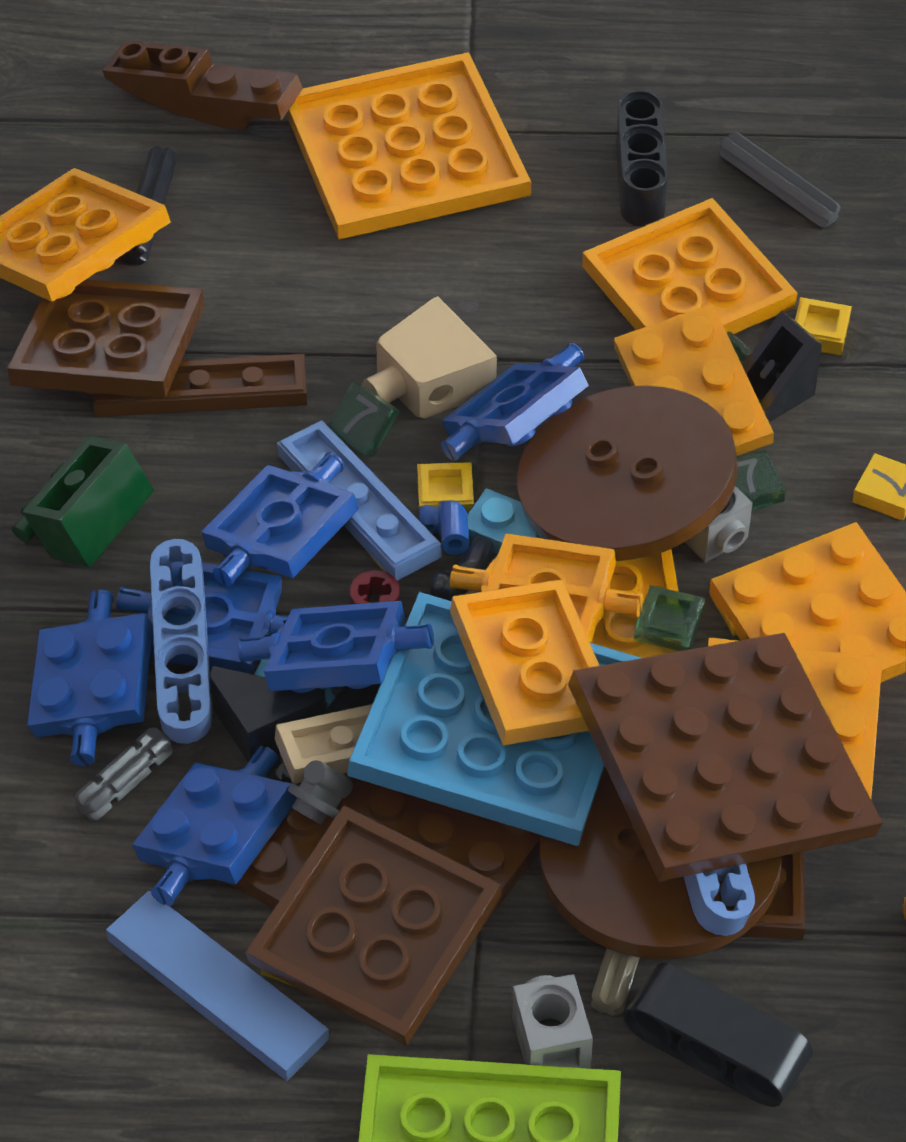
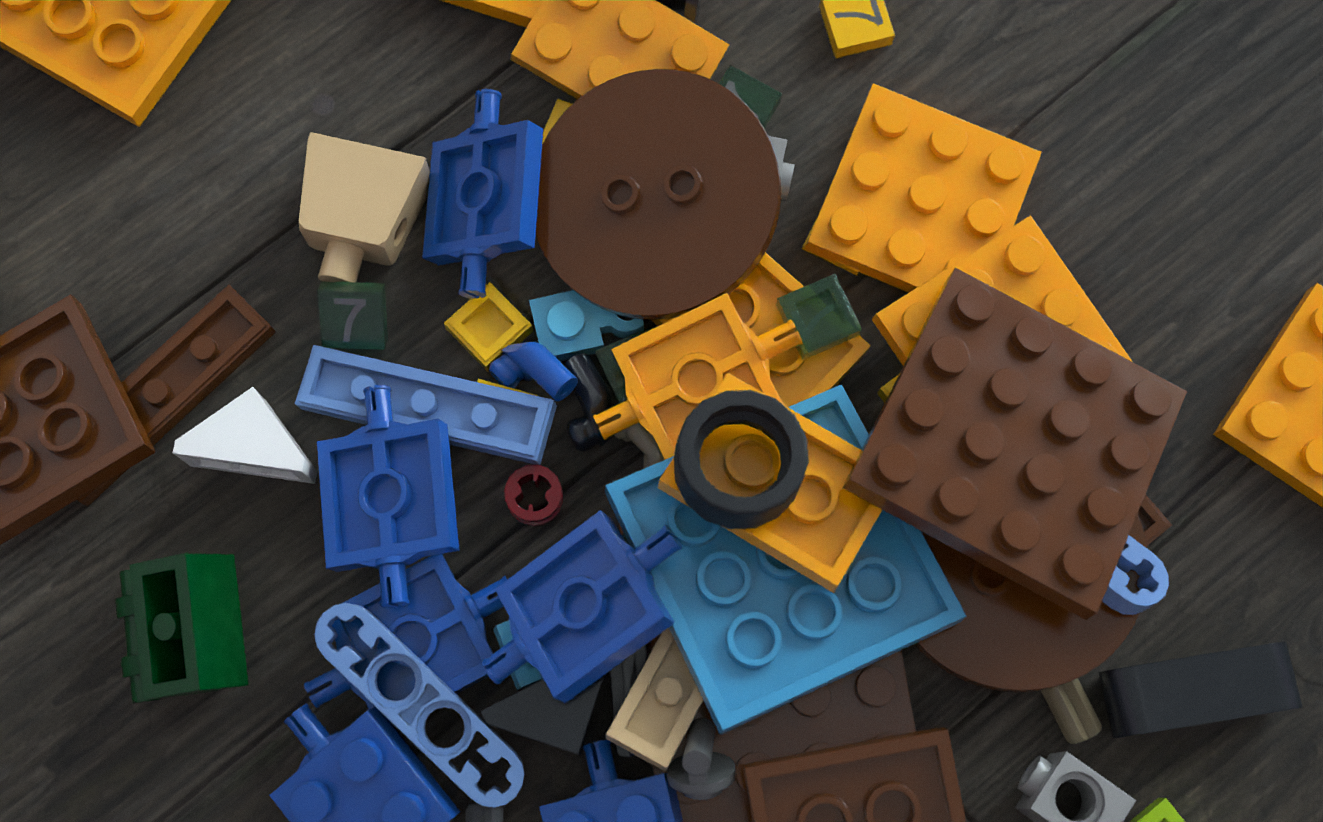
camera: 45 degrees left, 25 degrees up
none -> white slope [173,387,317,484]
none -> black tyre [674,390,809,529]

